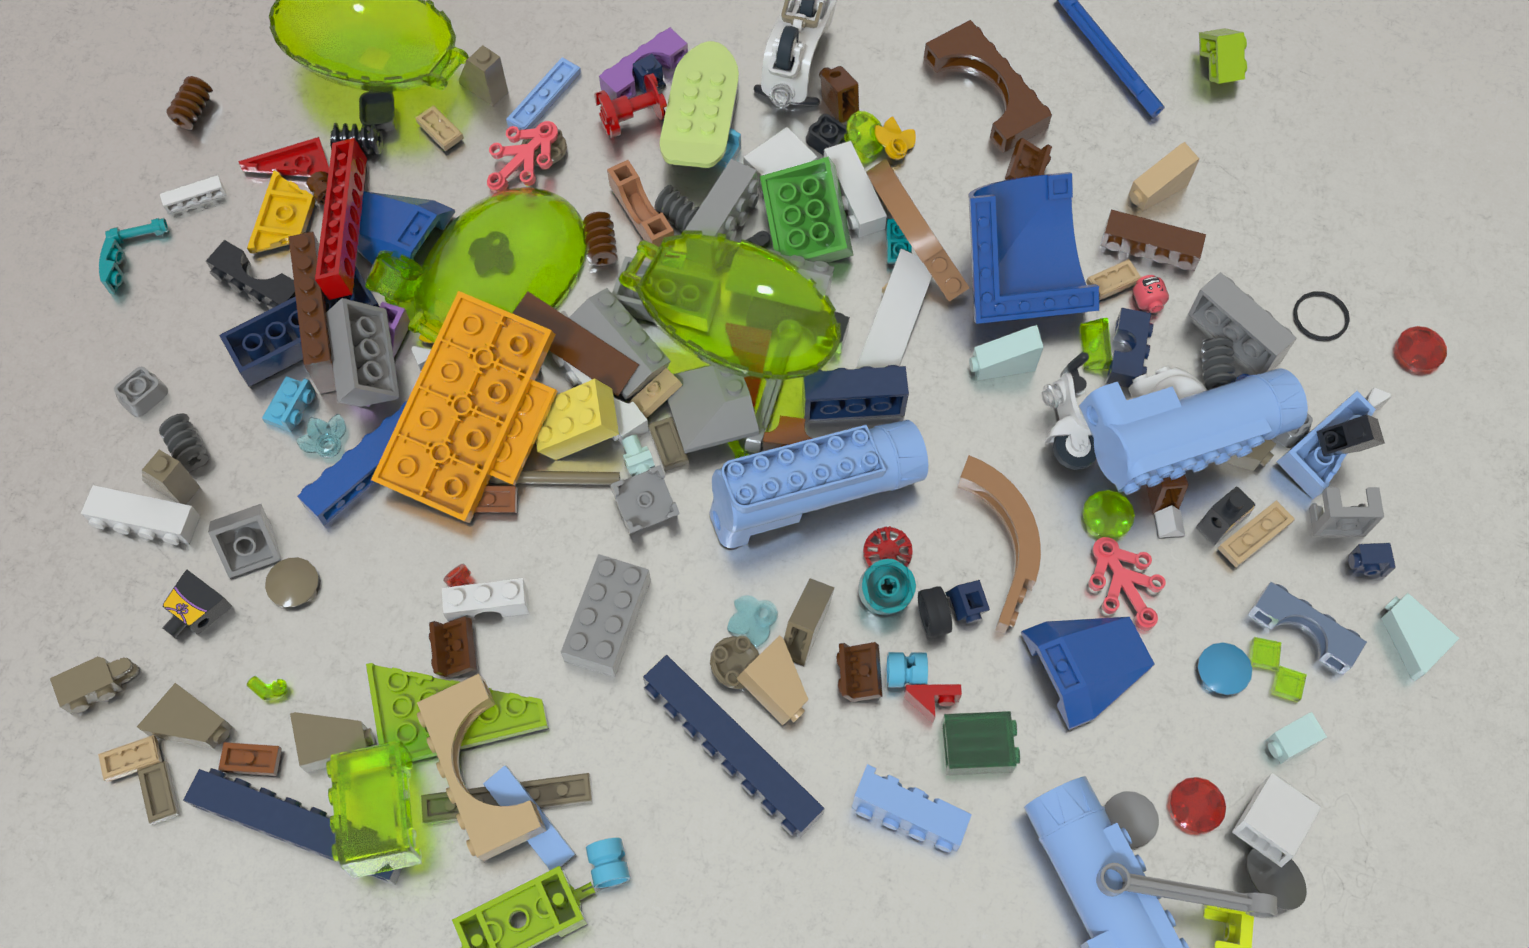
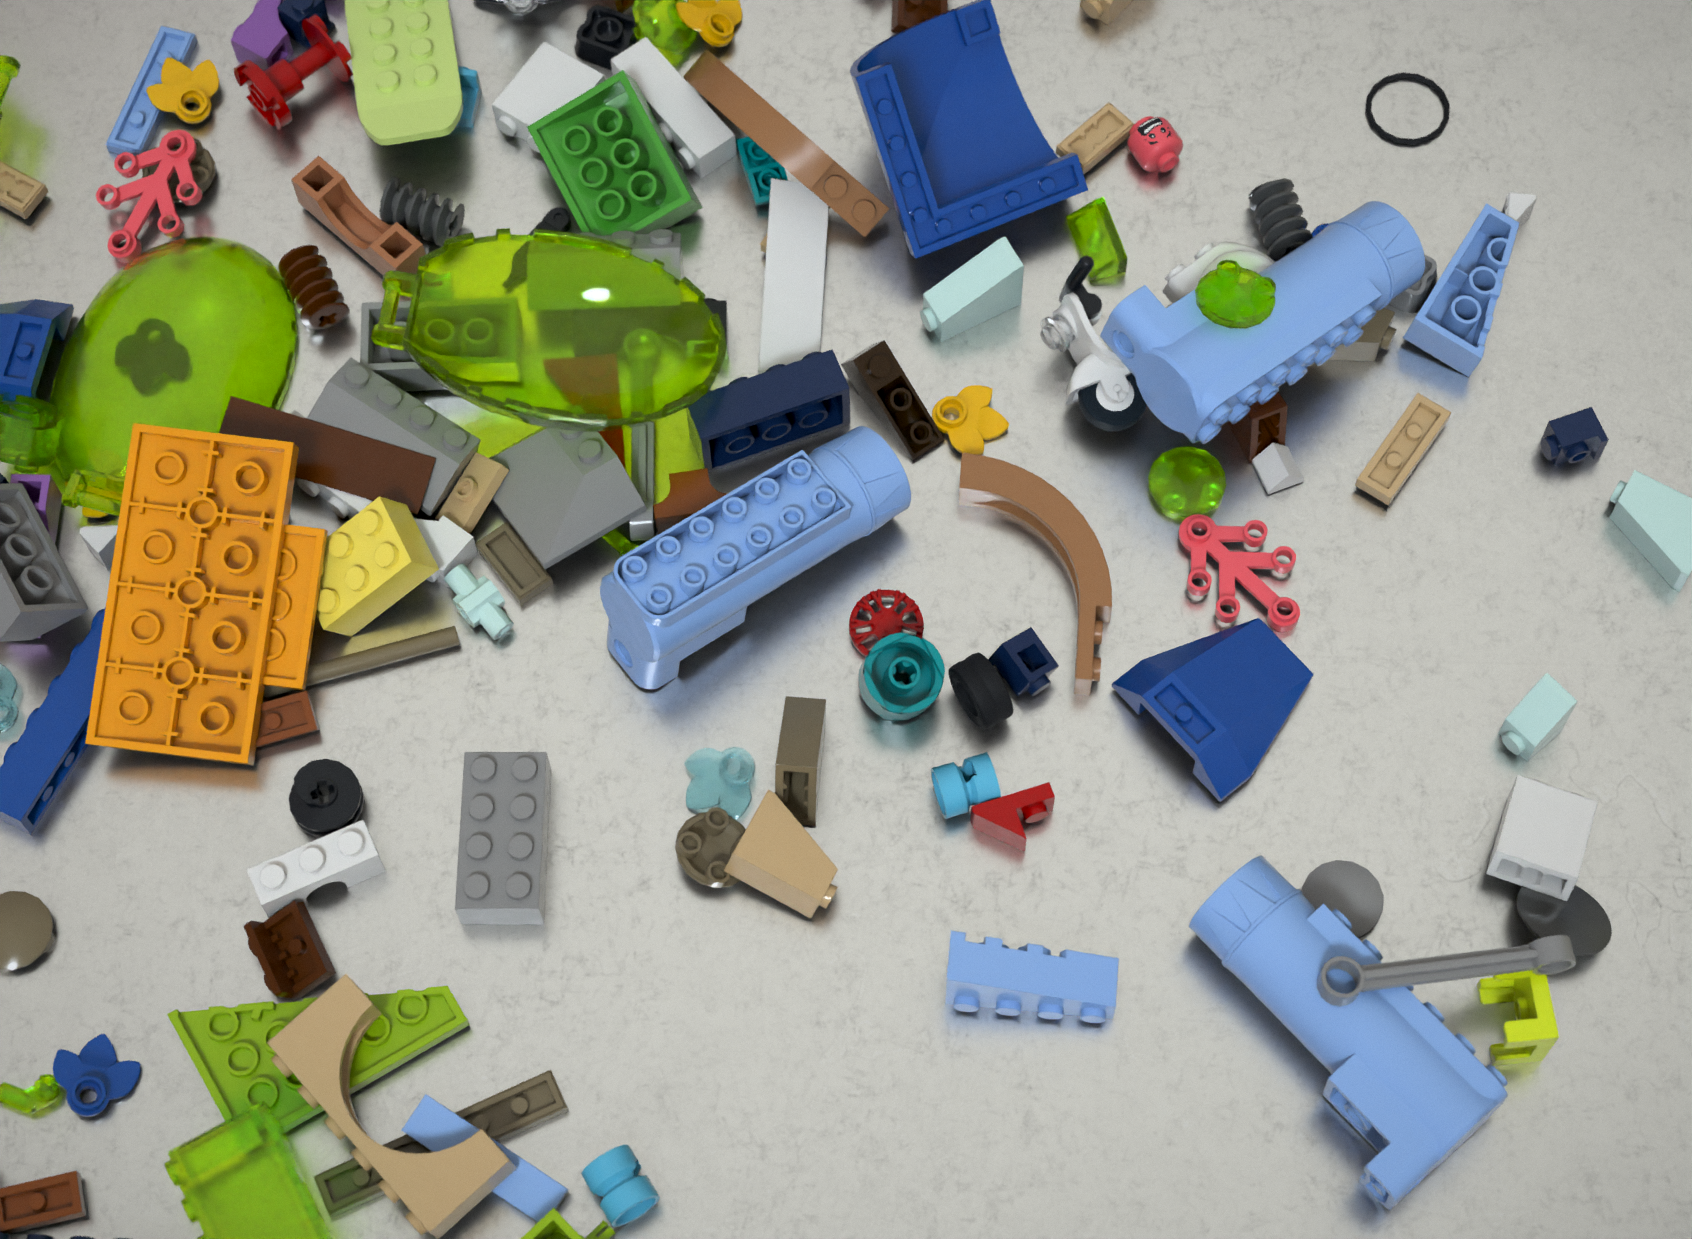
camera: 15 degrees left, 0 degrees up
dark tan slope [290,712,375,773] -> none
clear red tile [443,563,471,587] -> none
dark tan slope [458,45,508,106] -> none
light grey panel [610,465,680,534] -> none
dark blue brick [643,654,825,838] -> none
light grey brick [684,159,759,269] -> none
reddish brown bracket [836,642,883,702] -> none
clear green brick [941,711,1020,775] -> none
reddish brown brick [1100,209,1206,271] -> none
dark blue arch [1106,308,1154,388] -> none
clear red dish [1170,777,1226,834] -> none
light grey brick [1188,272,1297,374] -> none
black torso [1196,486,1256,546] -> none
dark azure dish [1198,642,1252,695] -> none
sand blue arch [1248,582,1367,675] -> none
clear neon green tile [1250,637,1281,670] -> none
clear neon green tile [1272,666,1307,702] -> none
light grey panel [1309,487,1384,537] -> none
black slope [1316,414,1385,457] -> none
clear red dish [1395,326,1447,372] -> none
none -> blue plate [53,1034,140,1117]
none -> yellow plate [146,57,219,124]
none -> black piece [289,759,364,837]
none -> dark brown slope [841,340,945,460]
none -> yellow plate [932,385,1009,455]
none -> clear neon green dish [1195,260,1276,329]

